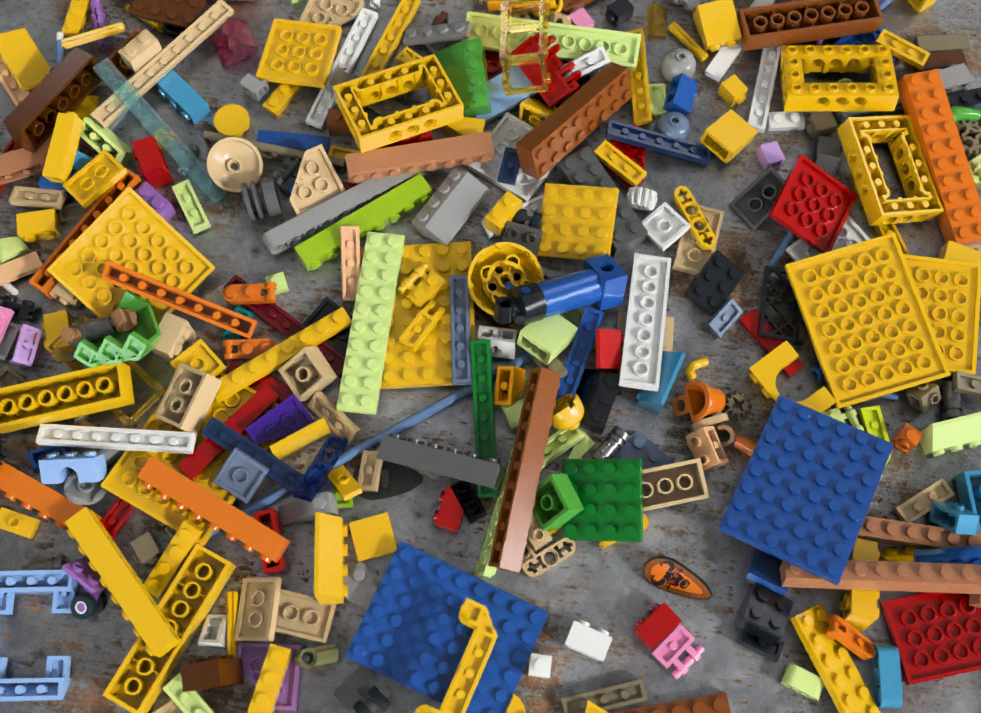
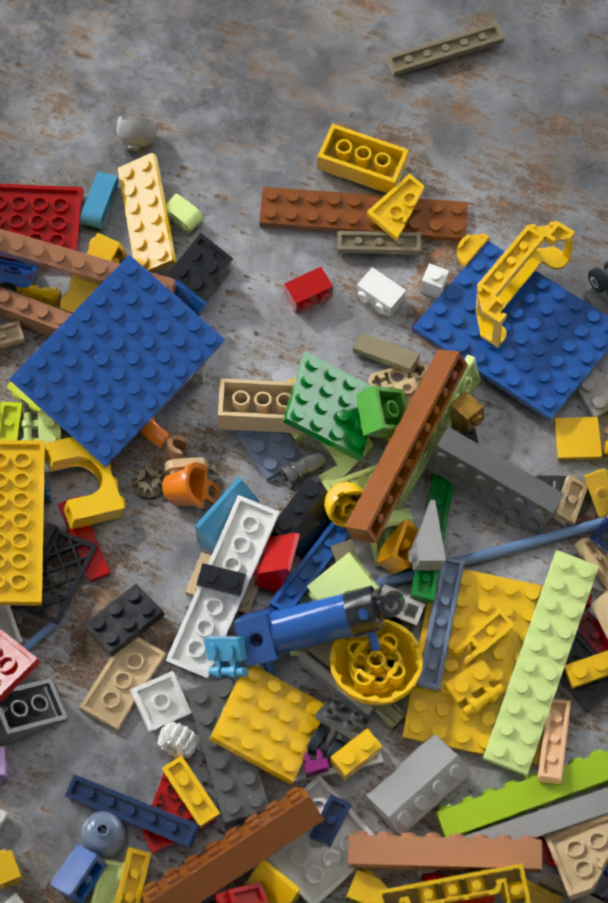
camera: 165 degrees left, 5 degrees down
red slope [432,486,464,534] -> none
shield [643,556,712,600] -> none
bright pink plate [651,624,705,680] -> none
yellow beam [673,186,716,251] -> none
yellow arm [684,357,709,381] -> none
light nougat brick [685,426,729,472] -> none
yellow brick [700,109,758,164] -> none
sand blue plate [705,298,744,338] -> none
orange plate [826,614,875,660] -> none
none -> black plate [196,563,247,597]
none -> dark azure plate [204,636,248,679]
none -> magenta tile [304,749,329,778]
none -> dark tan tile [353,333,420,373]
none -> light grey slope [408,500,446,571]
none -> pearl gold slope [450,391,485,431]

